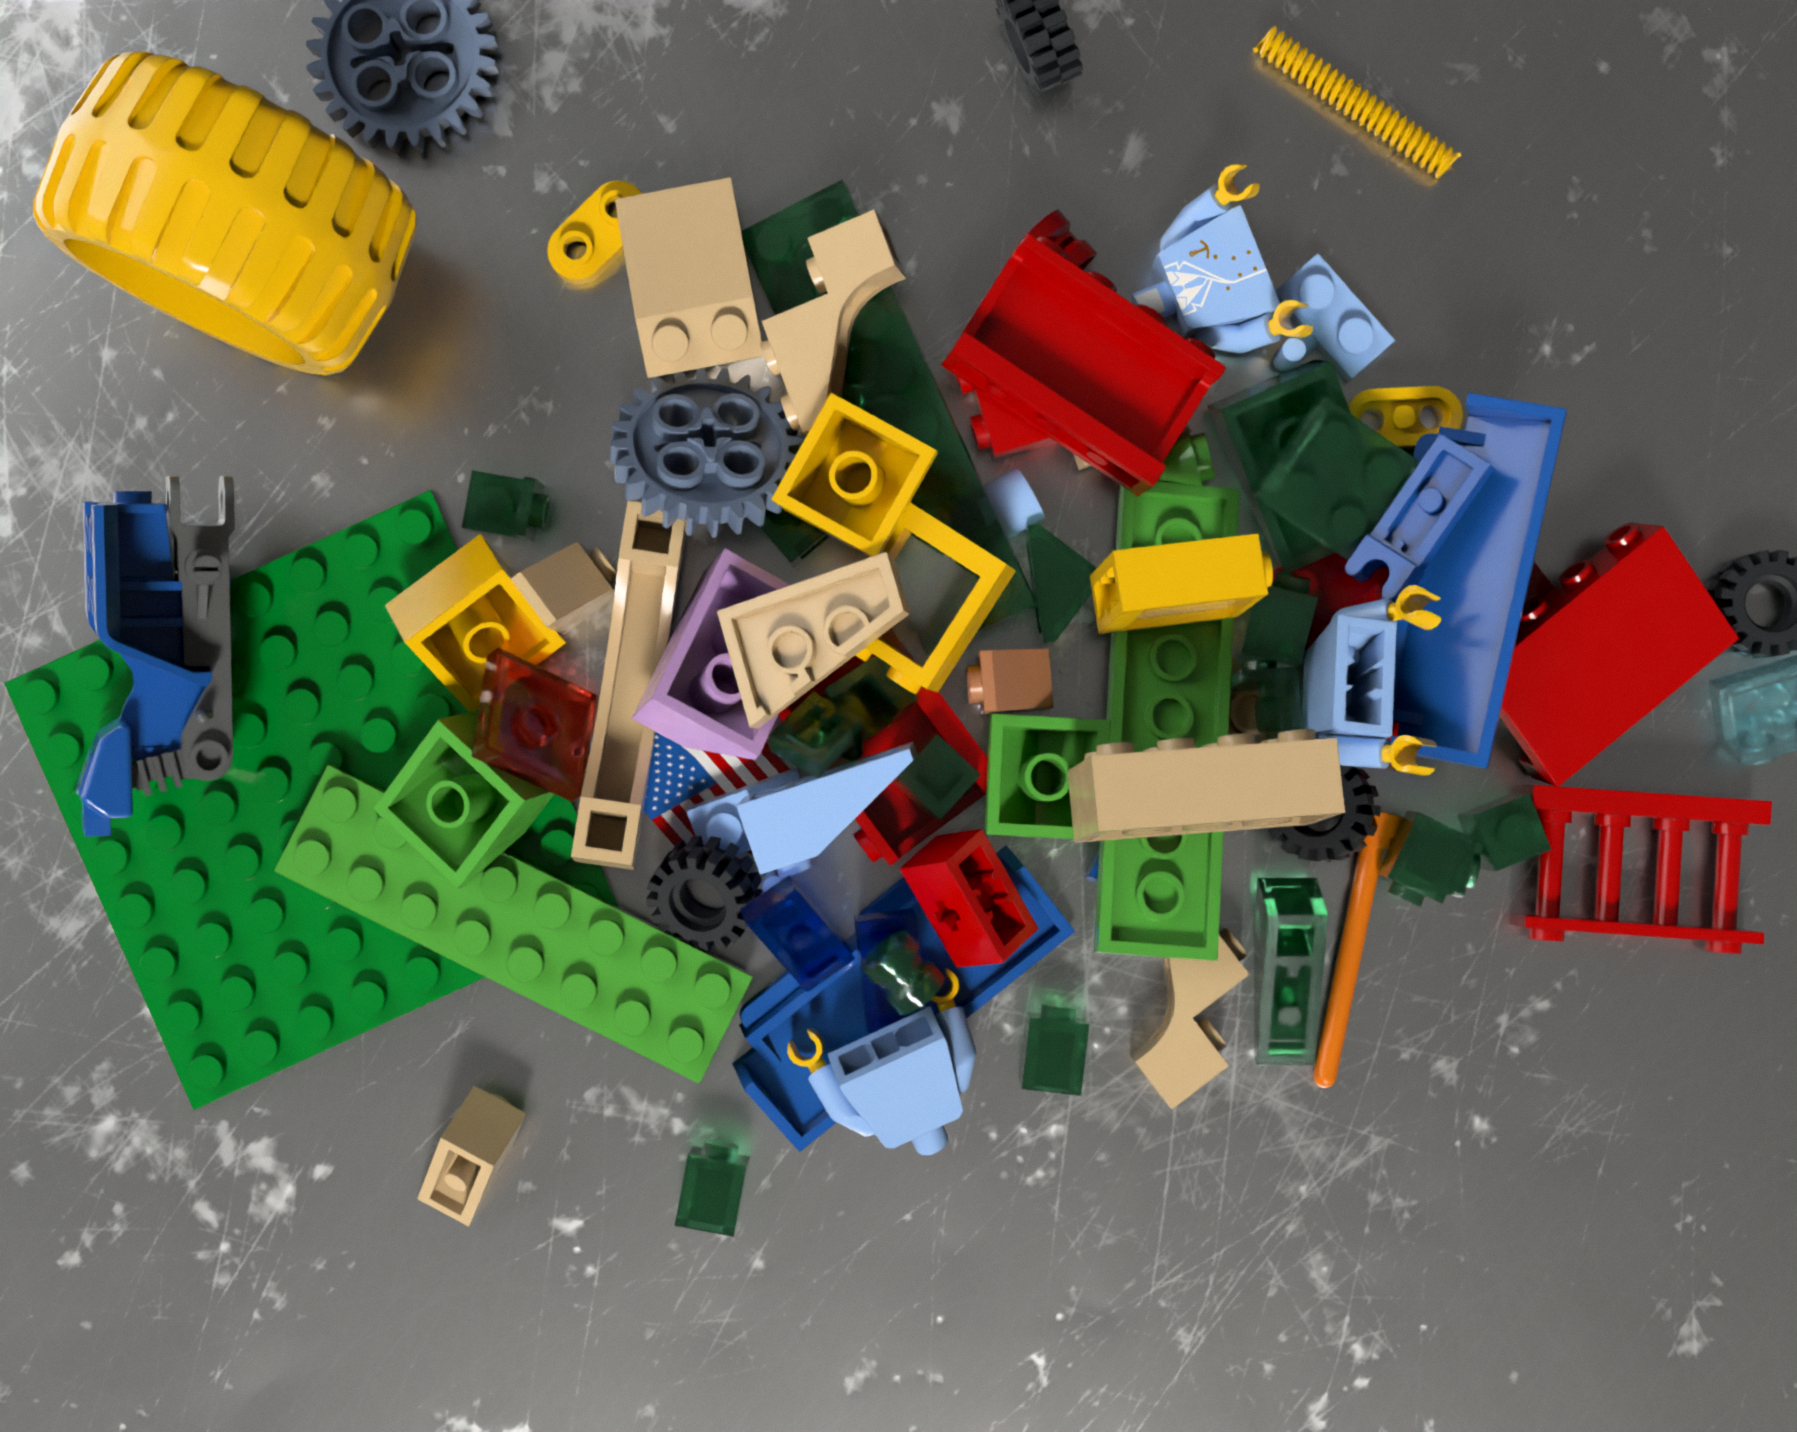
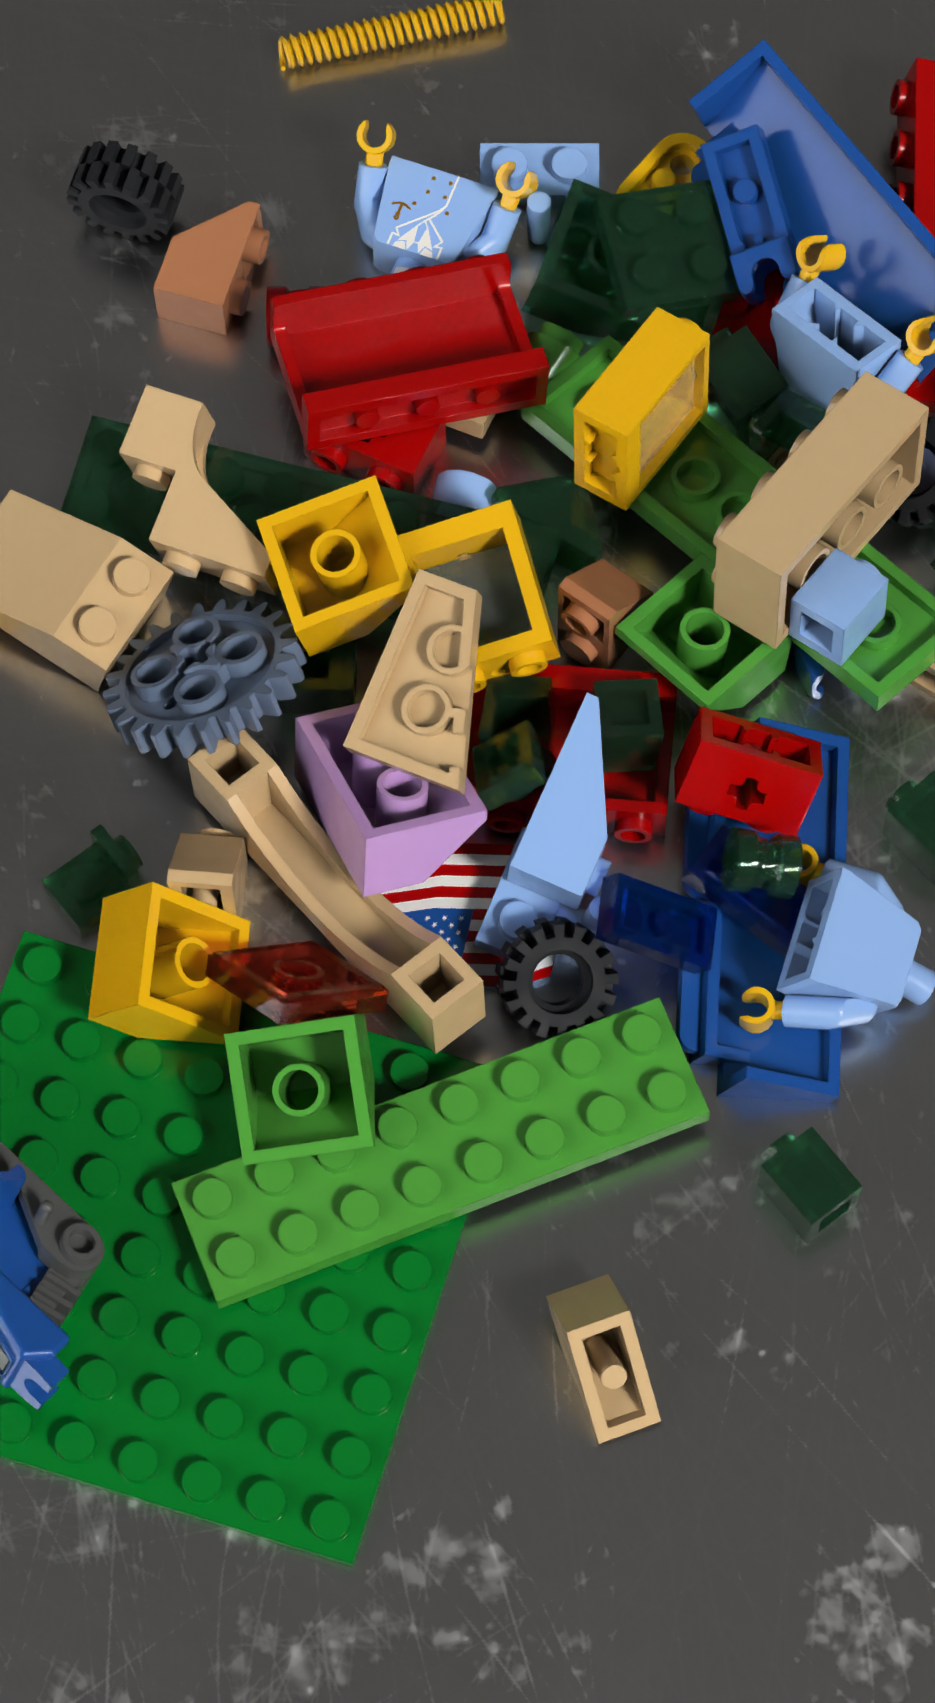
camera: 45 degrees left, 20 degrees down
none -> nougat slope [153,201,270,336]
none -> light blue brick [789,548,889,666]

